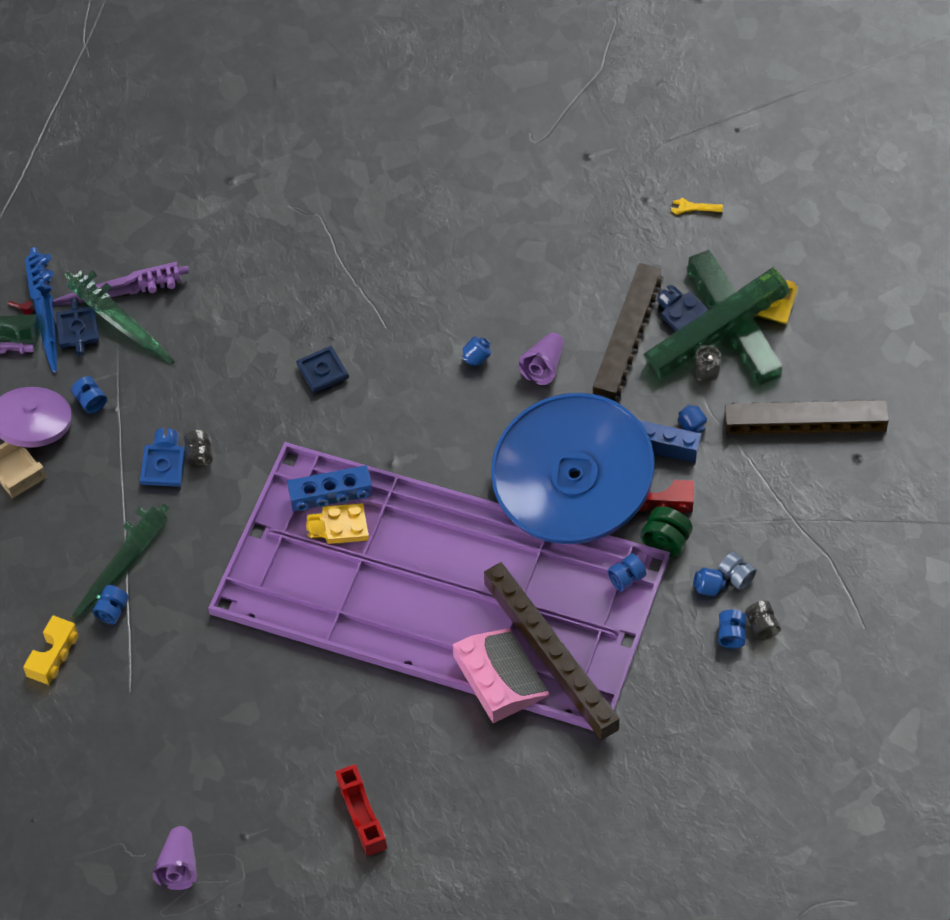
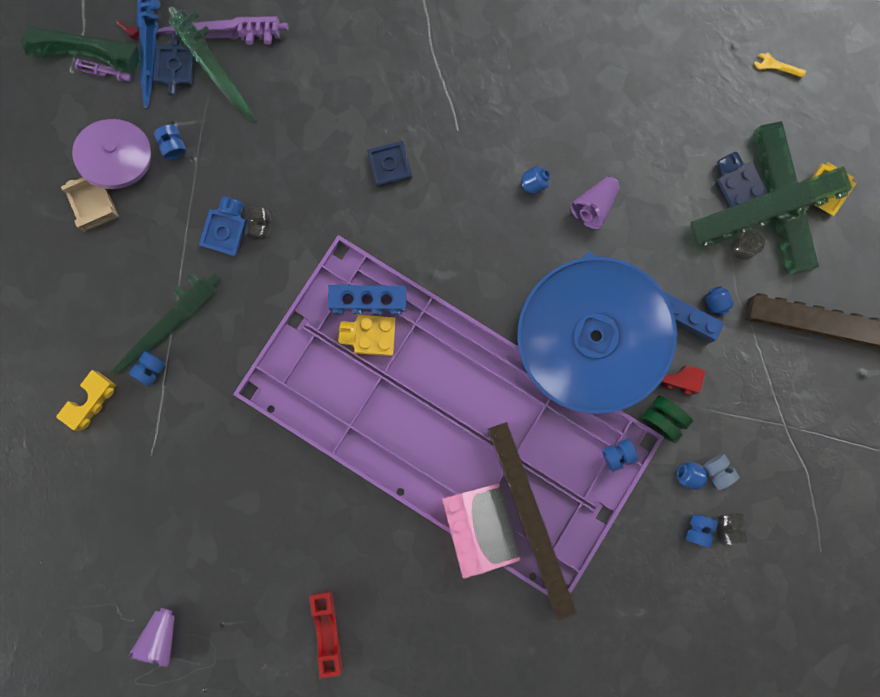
camera: 15 degrees right, 25 degrees up
dark brown brick [593,263,664,402] -> none

